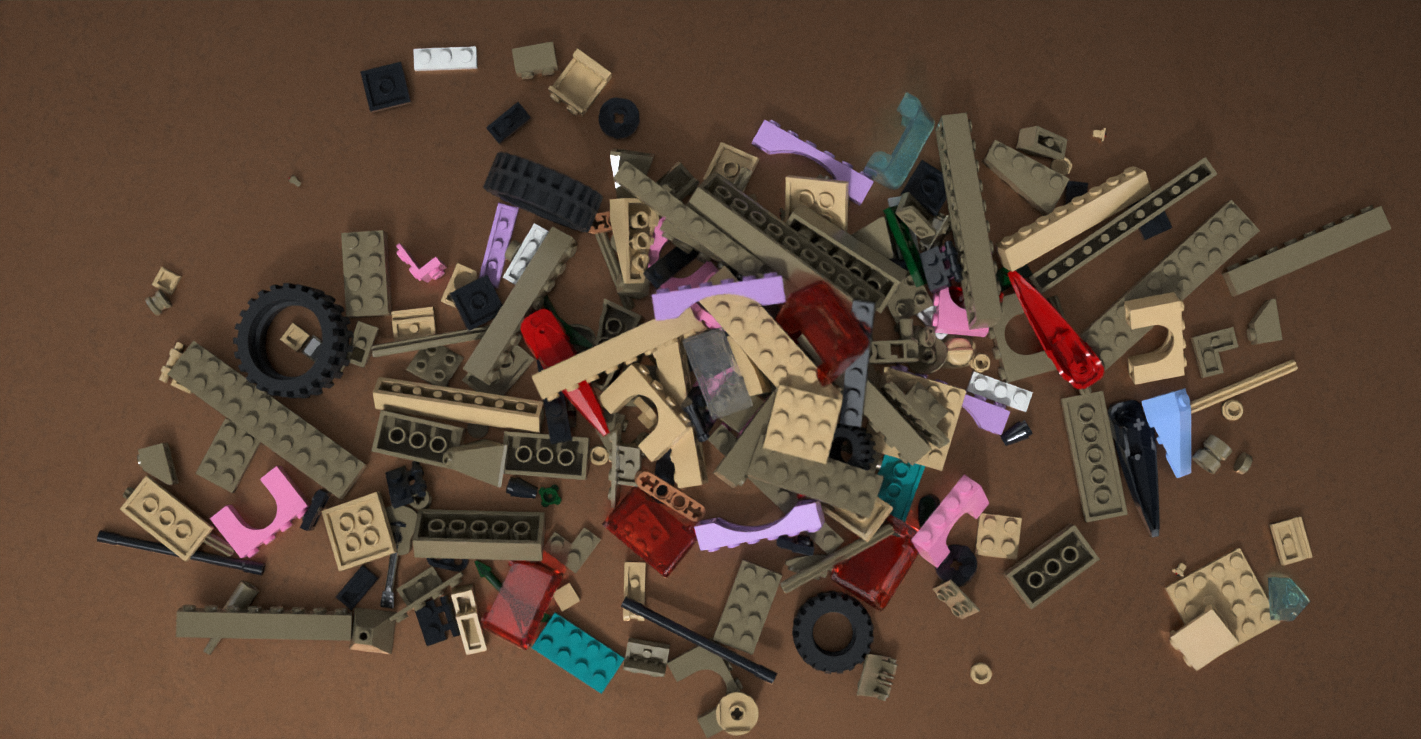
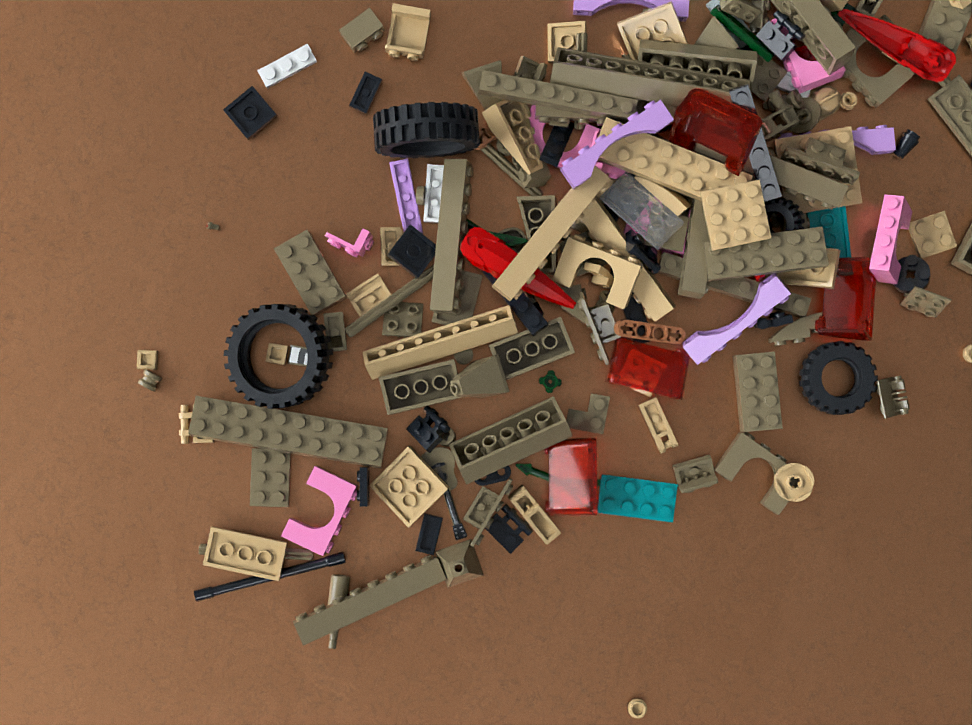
camera: 25 degrees left, 0 degrees up
dark tan slope [137,443,178,485] -> none
black cone [506,477,538,499] -> none
tan tile [552,582,580,611] -> none
tan plate [589,444,609,465] -> none
black plate [598,97,640,140] -> none
black piece [621,596,778,685] -> none
dark tan axle [780,523,895,593] -> none
rock [918,494,940,528] -> none
white plate [966,371,1033,412] -> none

